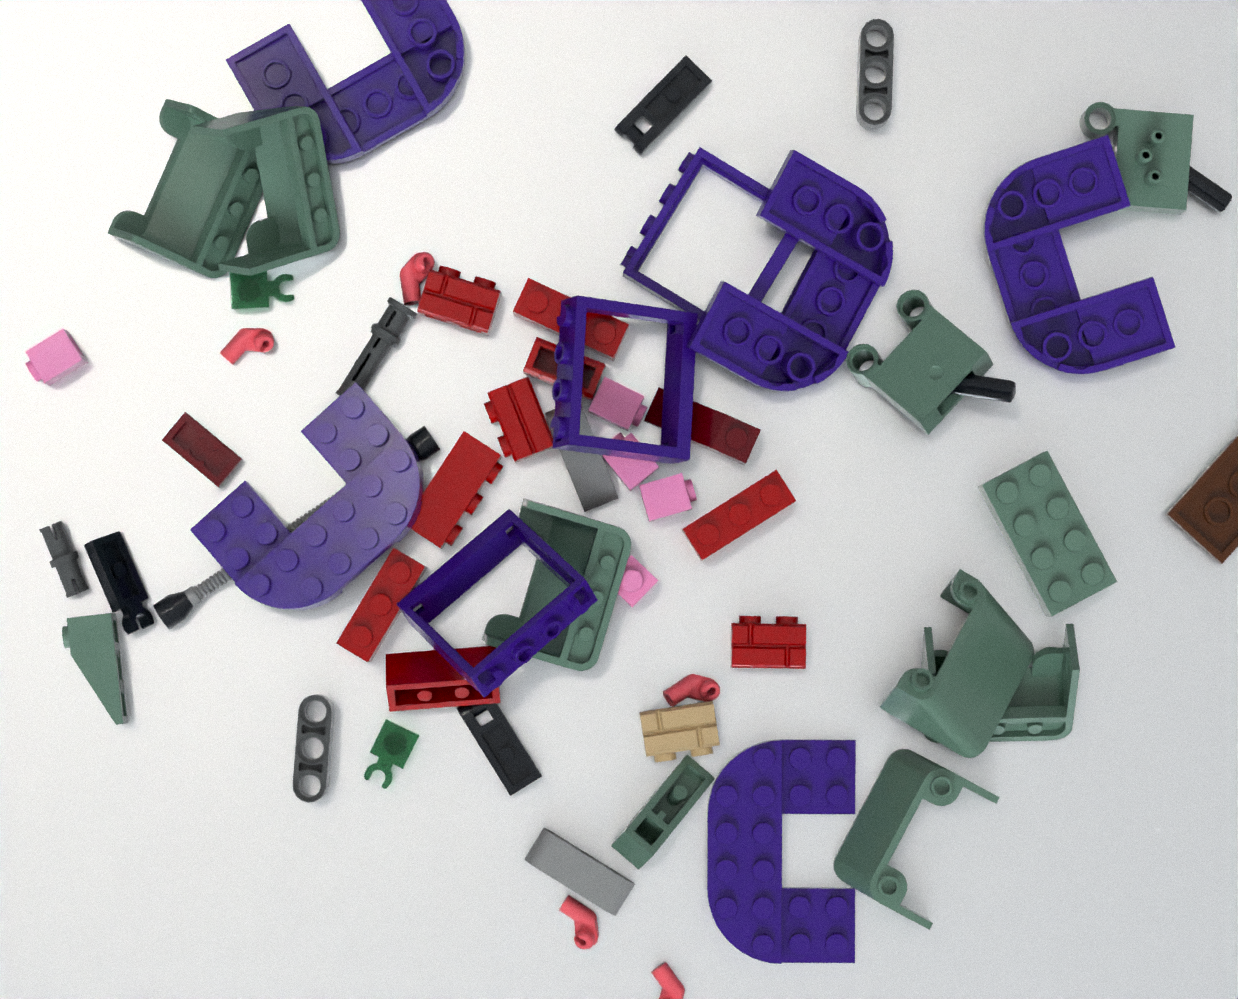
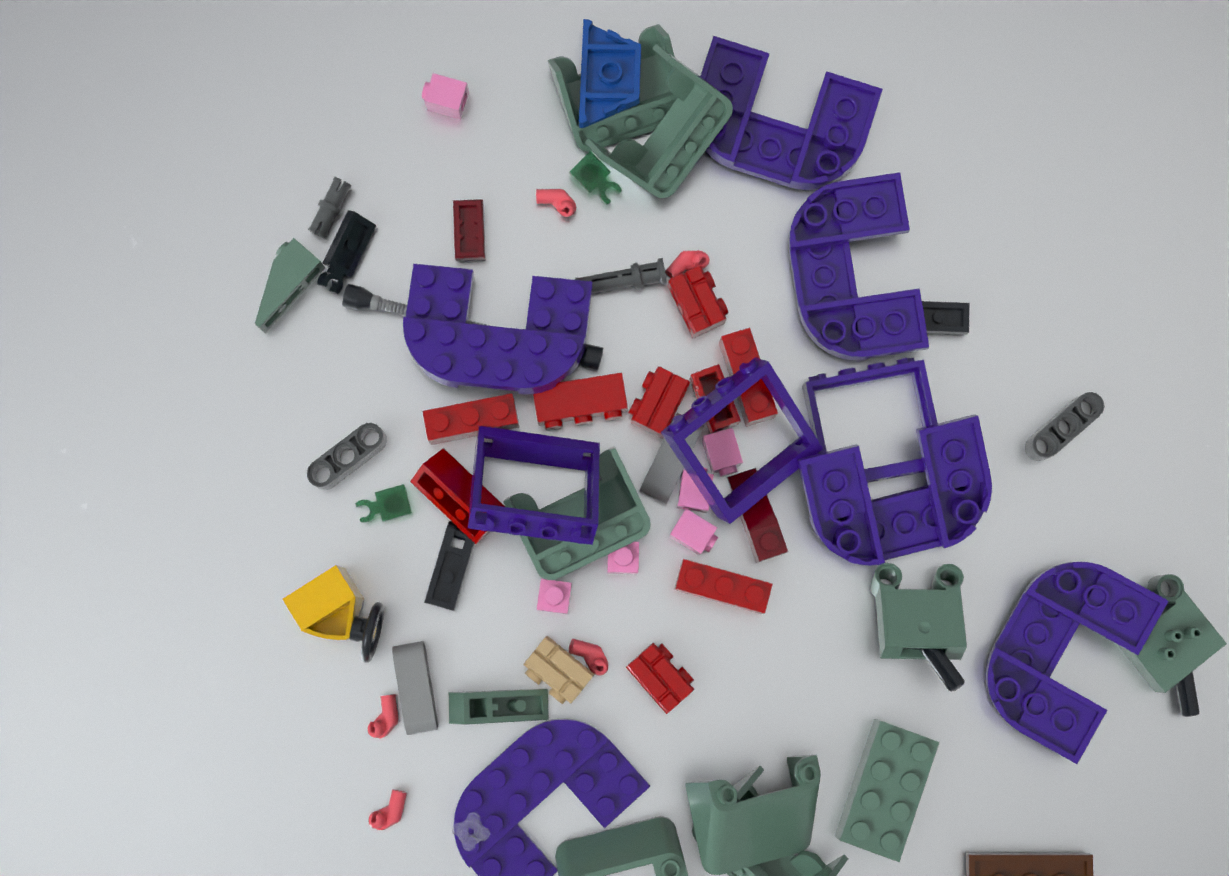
camera: 45 degrees right, 5 degrees down
none -> yellow piece [282,565,384,663]
none -> clear plate [452,812,490,851]
none -> bright pink brick [537,579,572,614]
none -> blue wing [579,19,641,128]
none -> dark purple plate [789,172,929,361]

